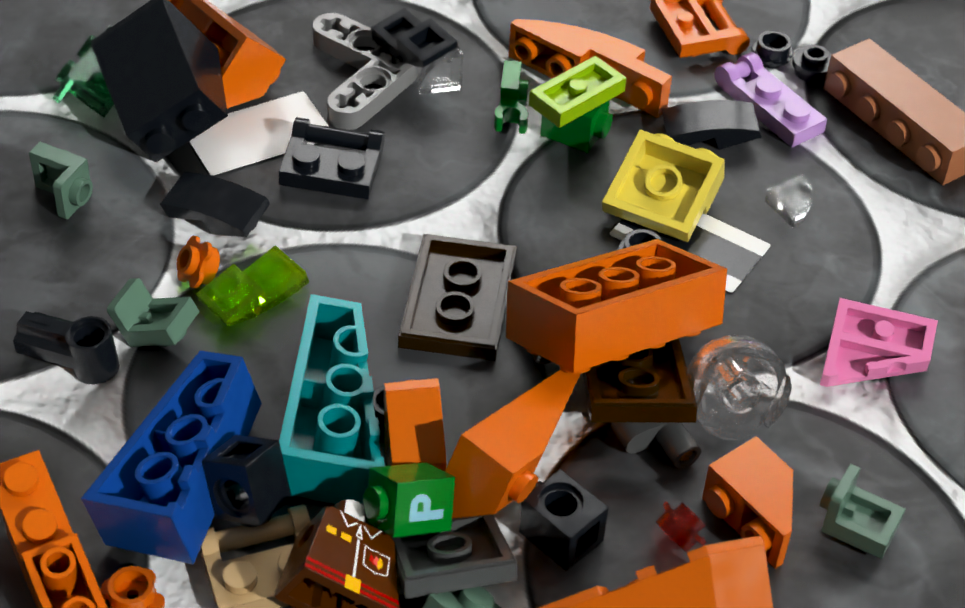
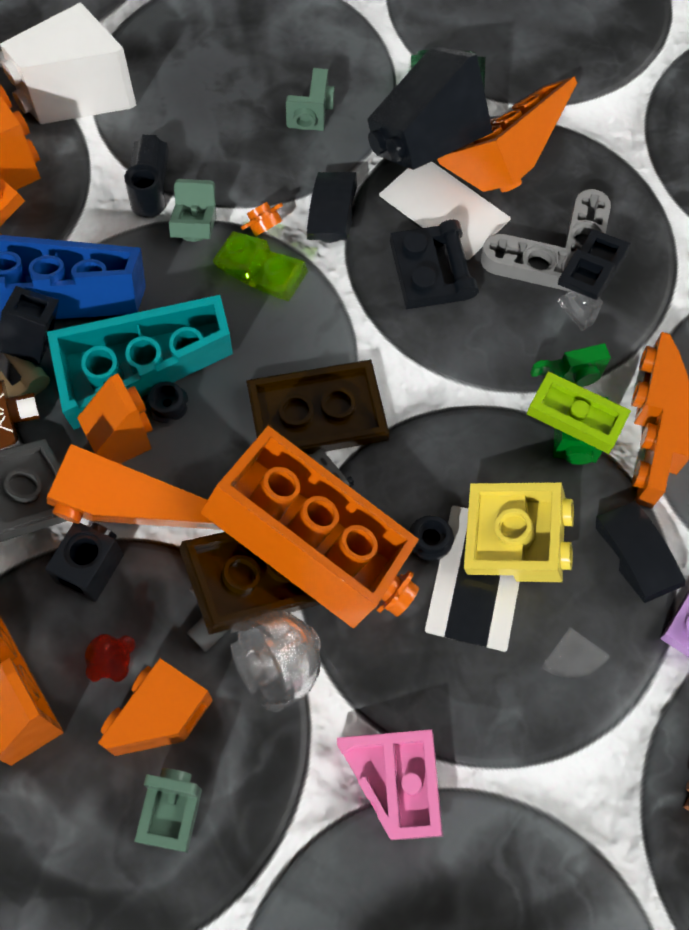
camera: 70 degrees right, 20 degrees up
green brick [363,462,455,538] -> none

